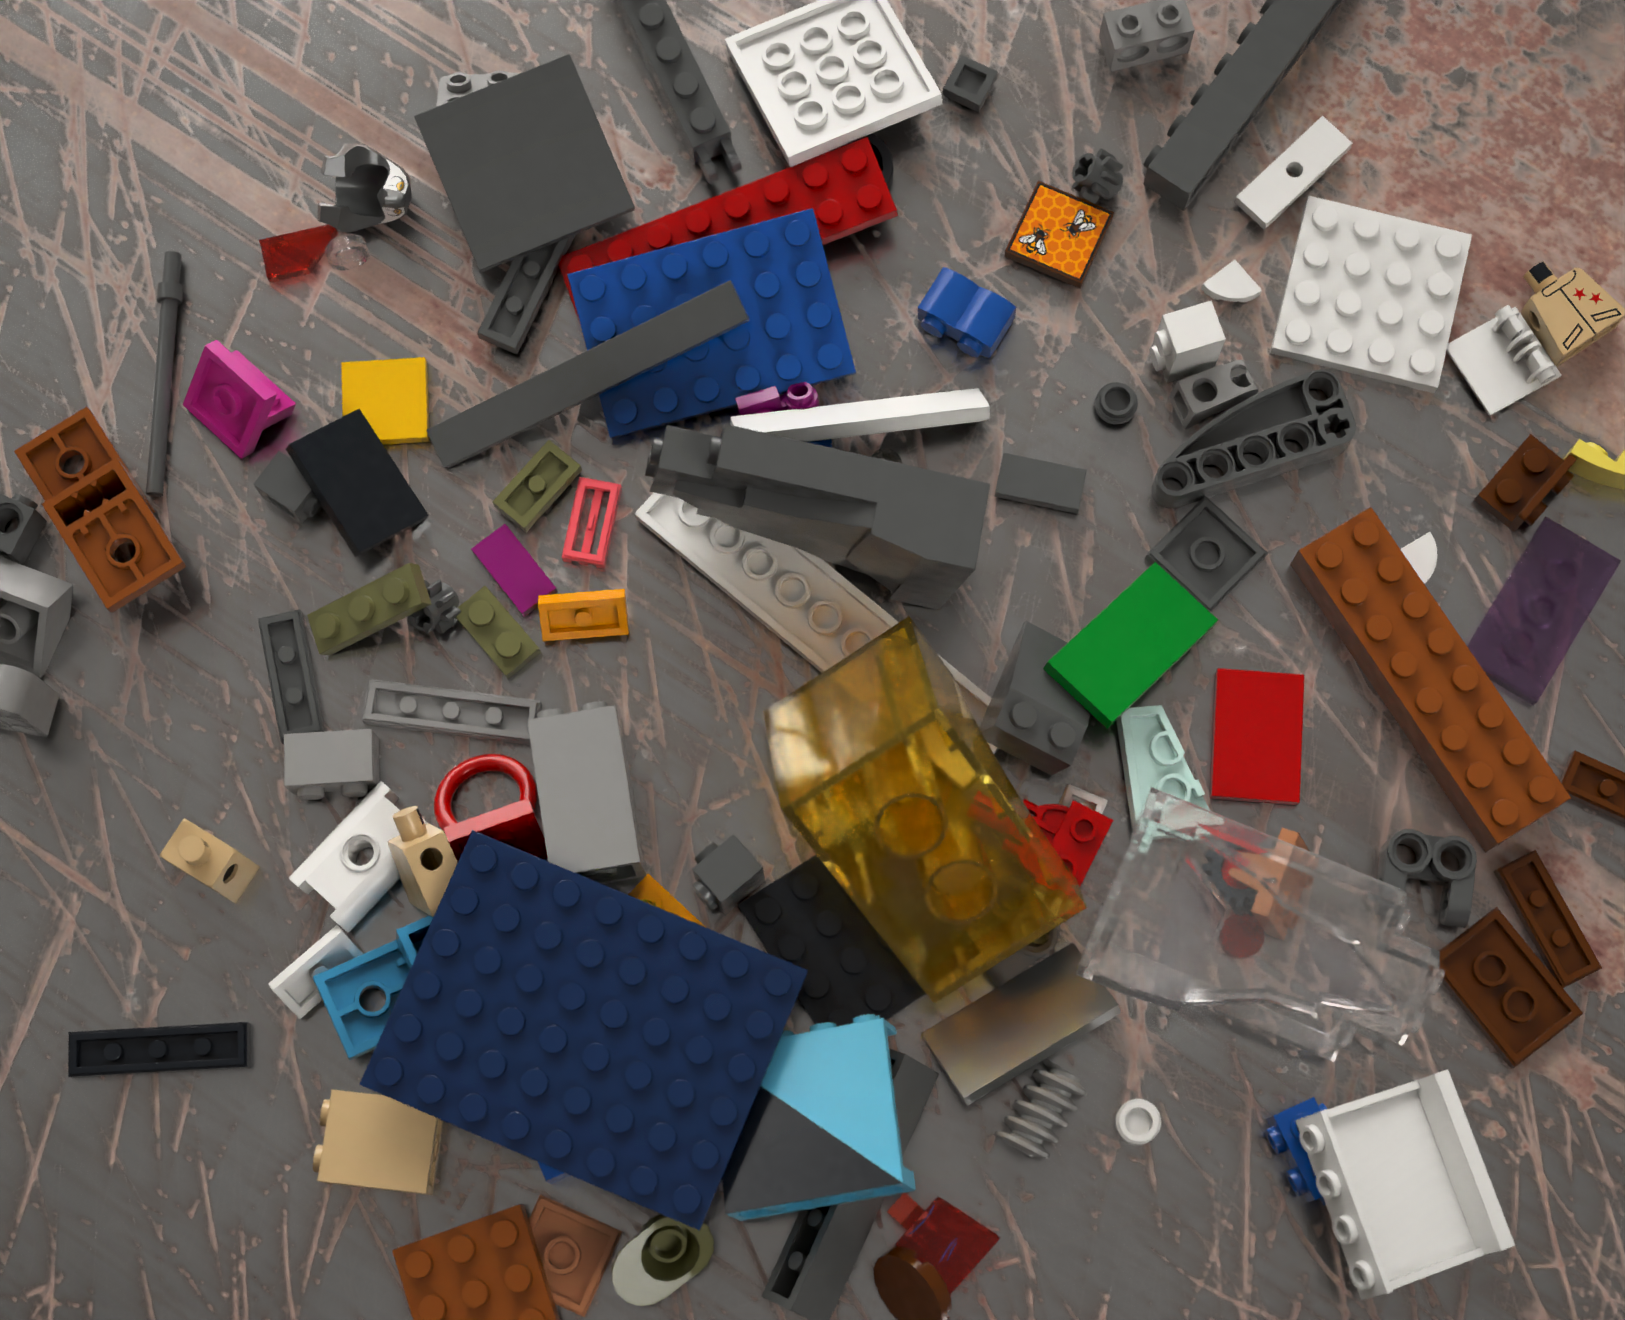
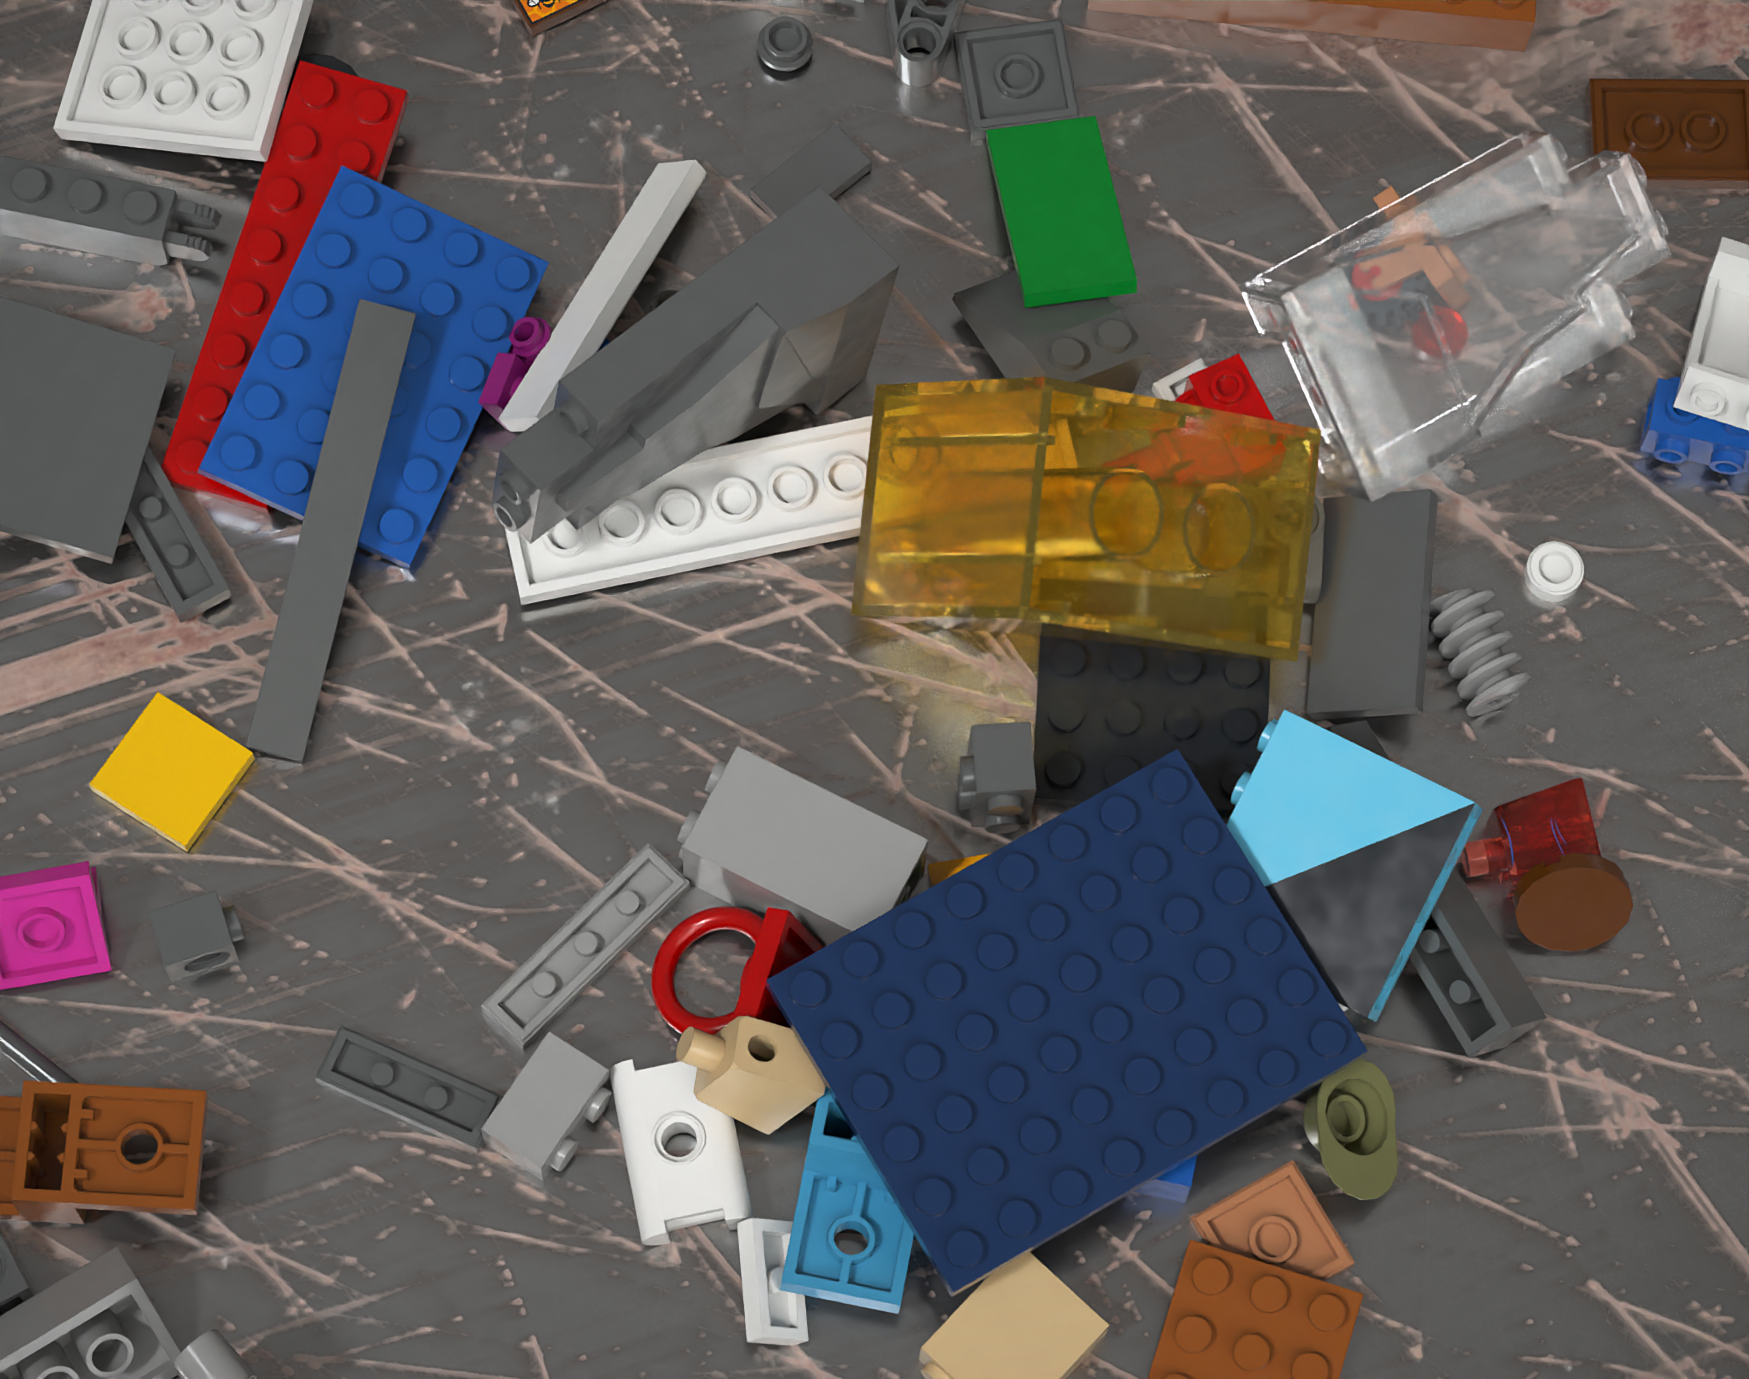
camera: 60 degrees left, 5 degrees down
tan torso [160,818,260,904] -> none
black tile [286,409,429,557] -> none
olive plate [307,563,431,656] -> none
dark grey gear [408,579,461,634] -> none
olive plate [455,586,541,679] -> none
magenta tile [471,524,558,617] -> none
olive plate [492,440,582,533] -> none
light orange plate [538,589,629,641] -> none
coral tile [562,477,622,569] -> none
blue brick [917,267,1016,358] -> none
light aqua wing [1116,705,1223,840] -> none
red tile [1210,668,1304,805] -> none
dark grey piece [1374,829,1477,928] -> none
reddish brown tile [1493,850,1602,988] -> none

